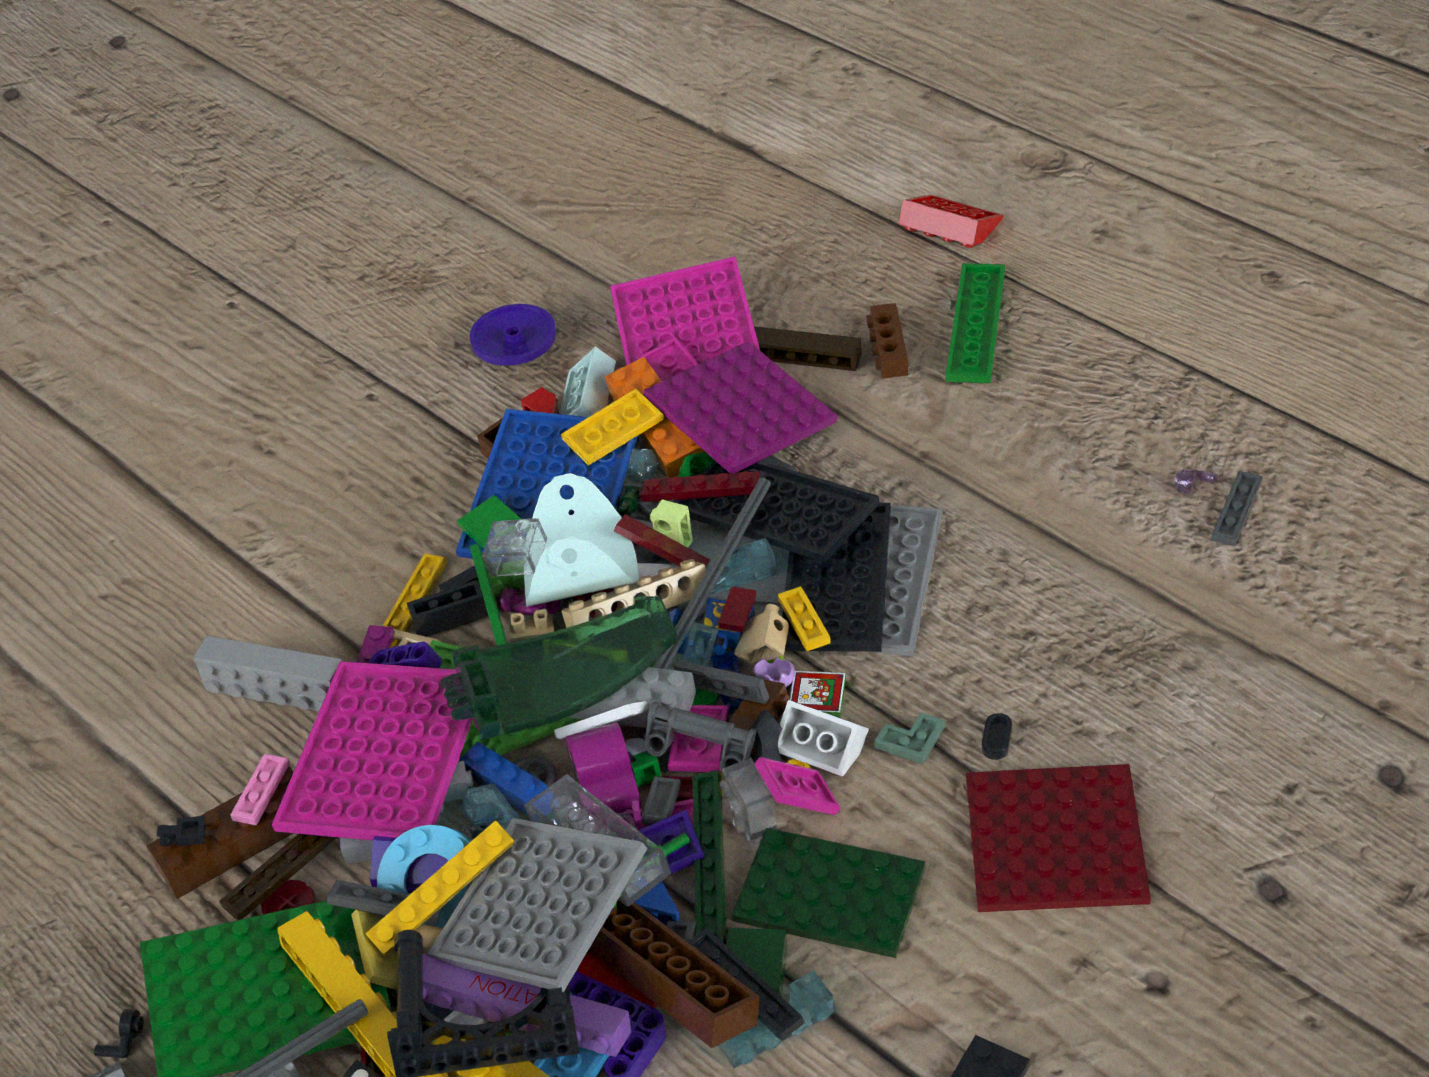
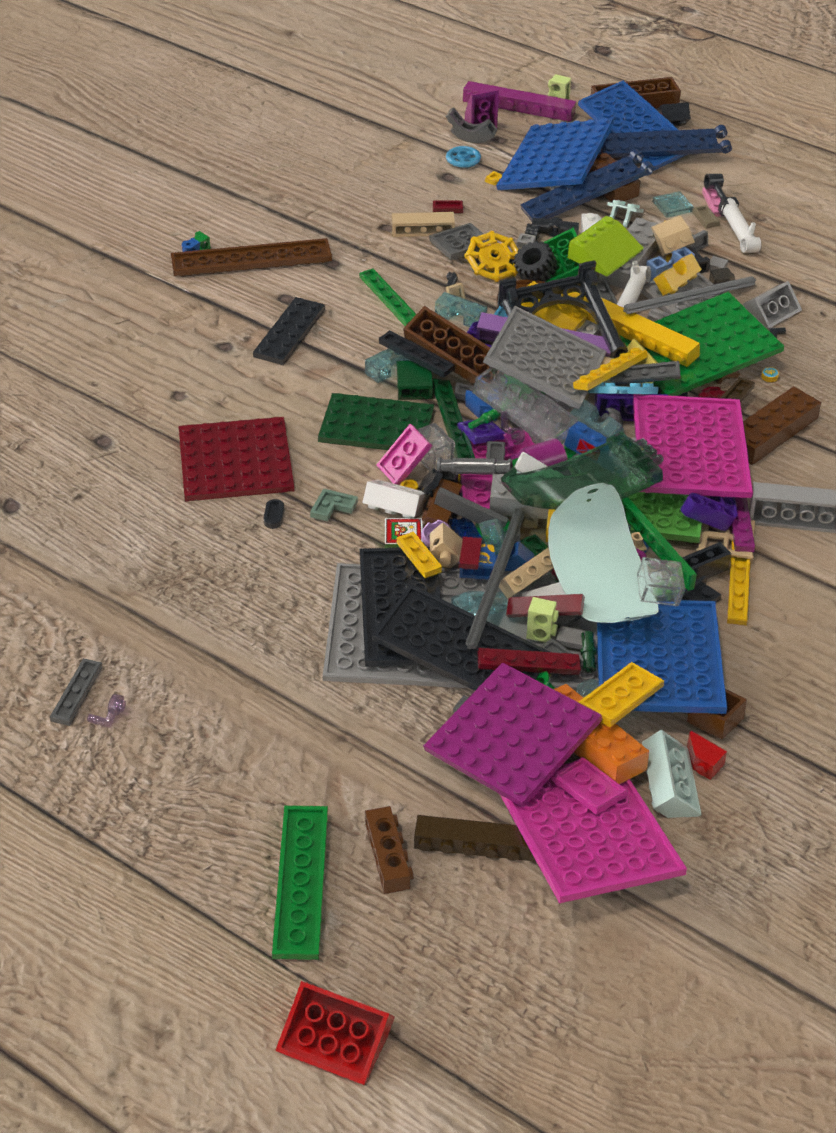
camera: 165 degrees right, 0 degrees up
black plate [157,816,207,846] -> none
bright pink tile [230,754,290,825] -> none
green tile [457,495,524,552] -> none
dark purple dish [470,304,557,366] -> none

